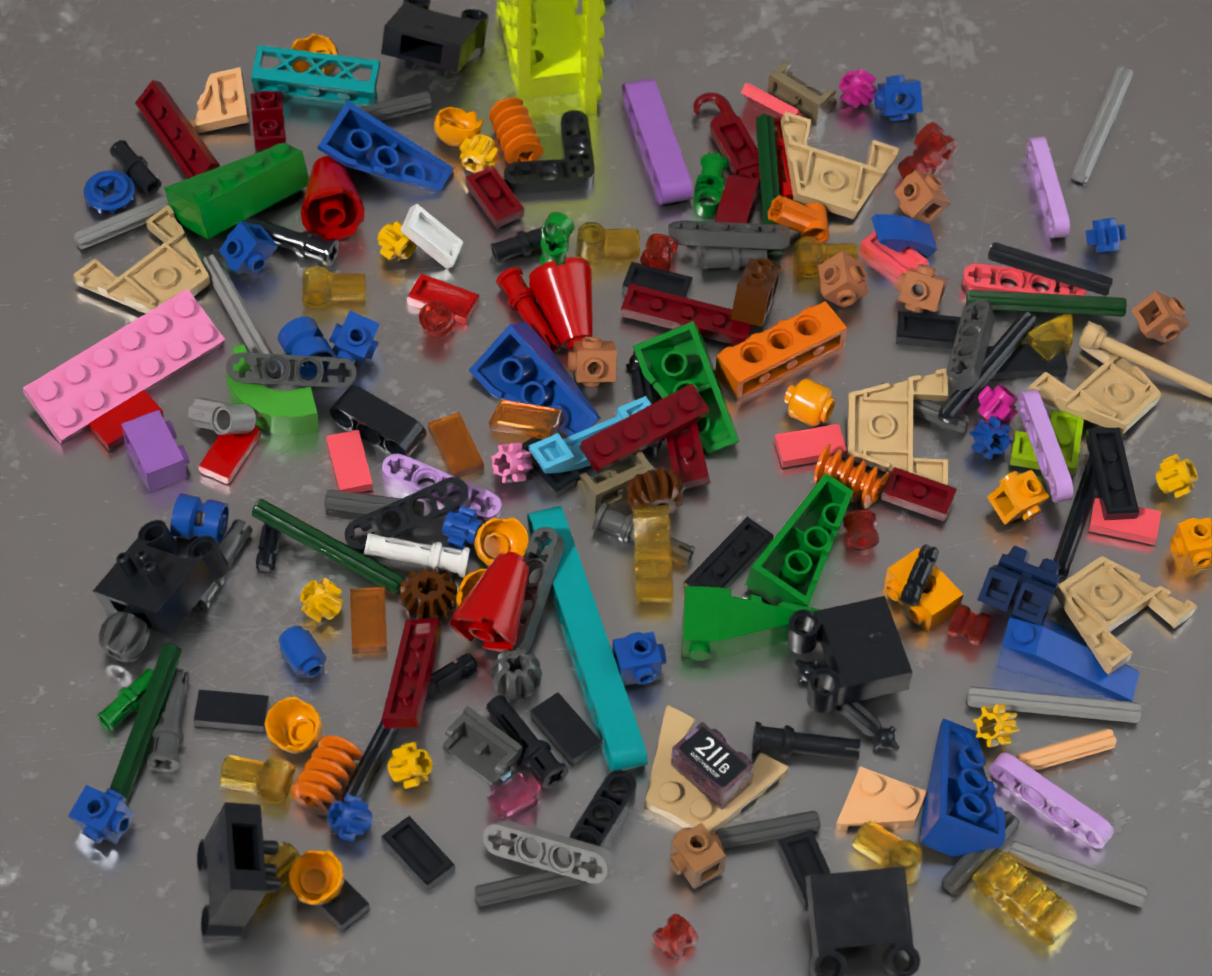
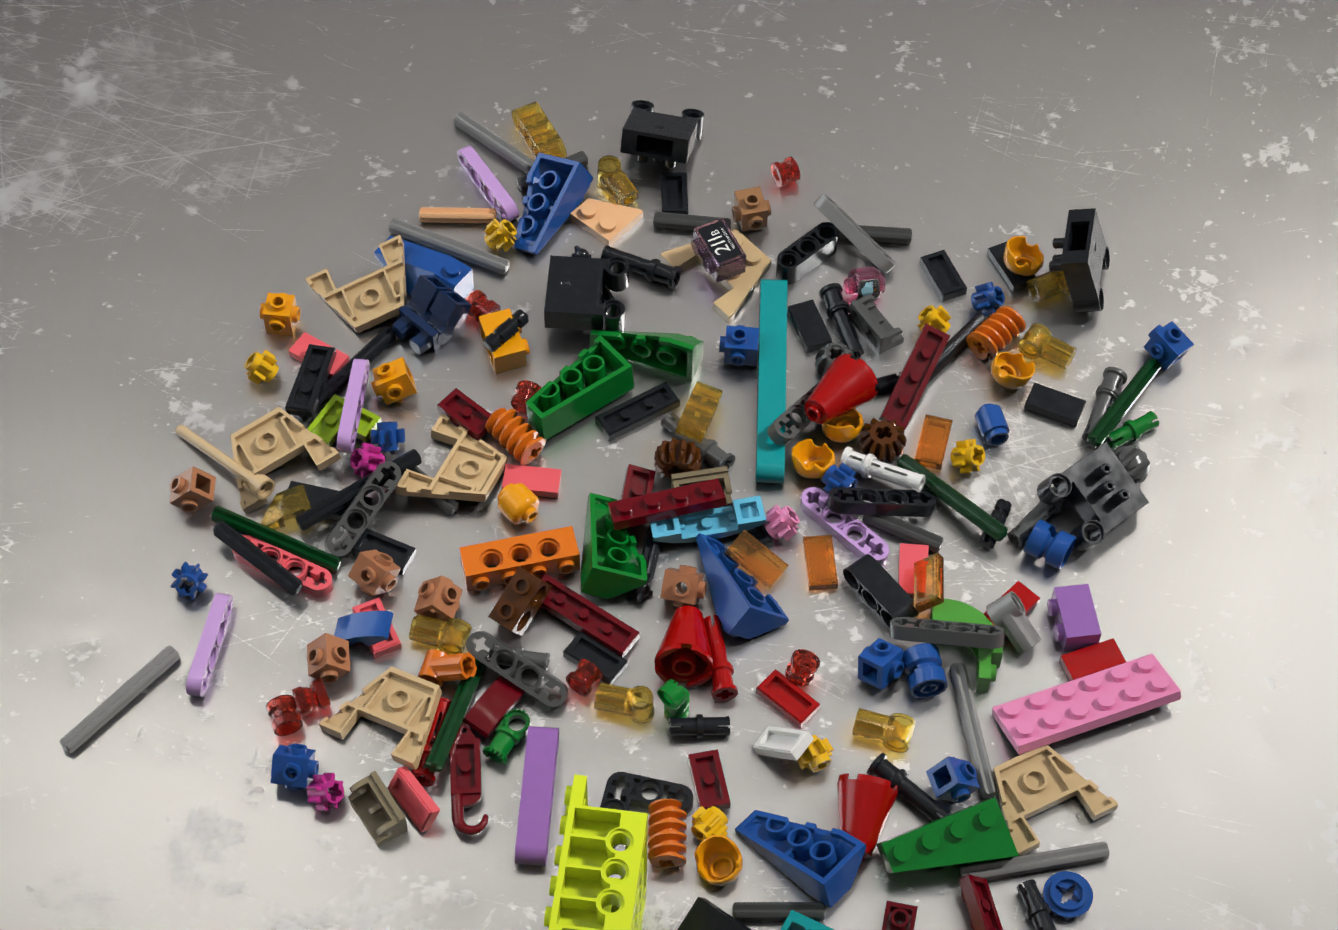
camera: 160 degrees left, 0 degrees up
none -> clear orange tile [914,552,944,613]

